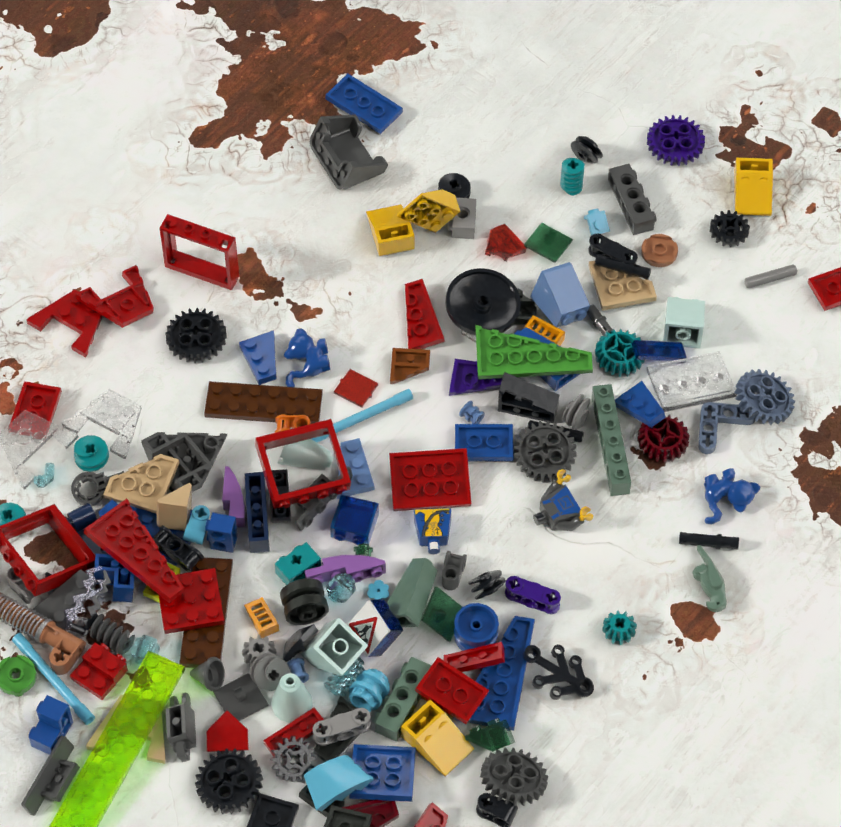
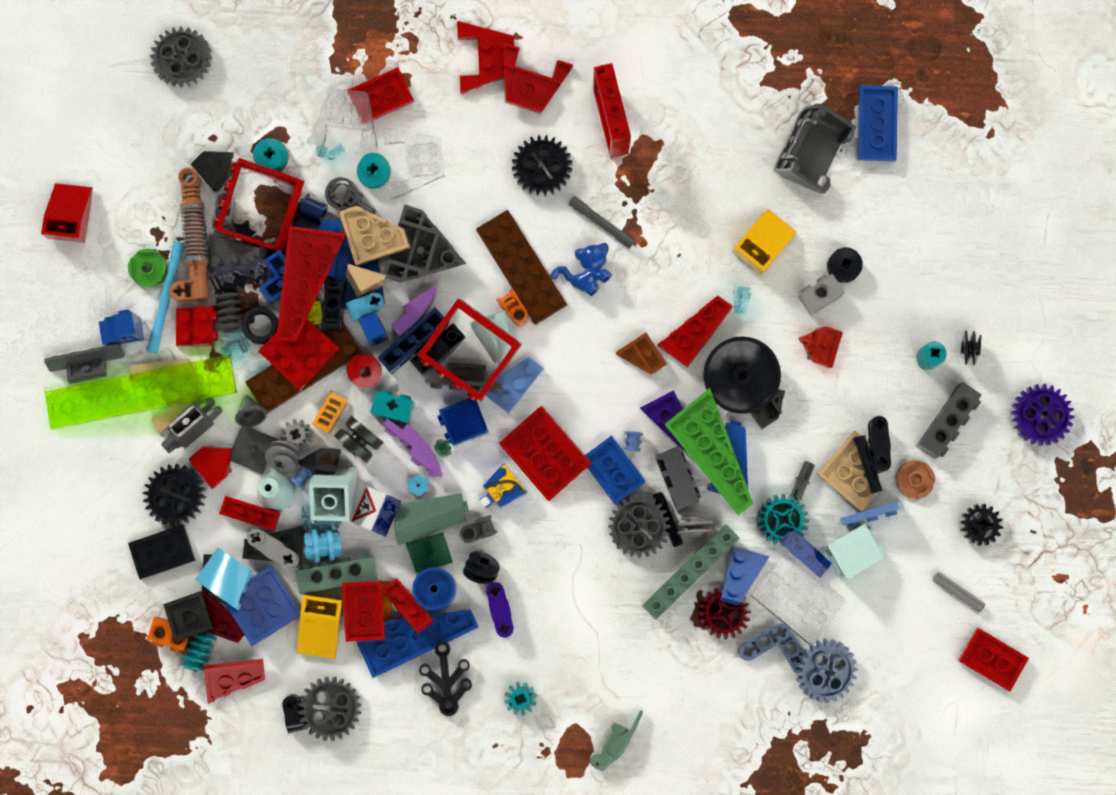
camera: 55 degrees right, 25 degrees up
blue wing [239,330,277,385] -> none
gear [270,736,316,782] -> none
medium azure piece [312,389,413,443] -> none
clear light blue head [326,573,356,603] -> none
clear red piece [334,369,378,408] -> none
yellow slope [397,189,461,233] -> none
clear green slope [465,718,515,752] -> none
light orange slope [523,315,565,346] -> none
clear green piece [524,223,573,263] -> none
medium blue slope [530,262,590,327] -> none
torso [533,469,593,532] -> none
medium azure bracket [584,208,610,236] -> none
black pin [679,532,739,550] -> none
blue animal [704,468,760,524] -> none
yellow slope [734,158,773,216] -> none
none -> black tyre [241,307,278,344]
none -> red piece [346,353,382,388]
none -> dark grey piece [568,196,636,249]
none -> clear light blue cone [733,286,752,314]
none -> medium blue wing [840,501,903,528]

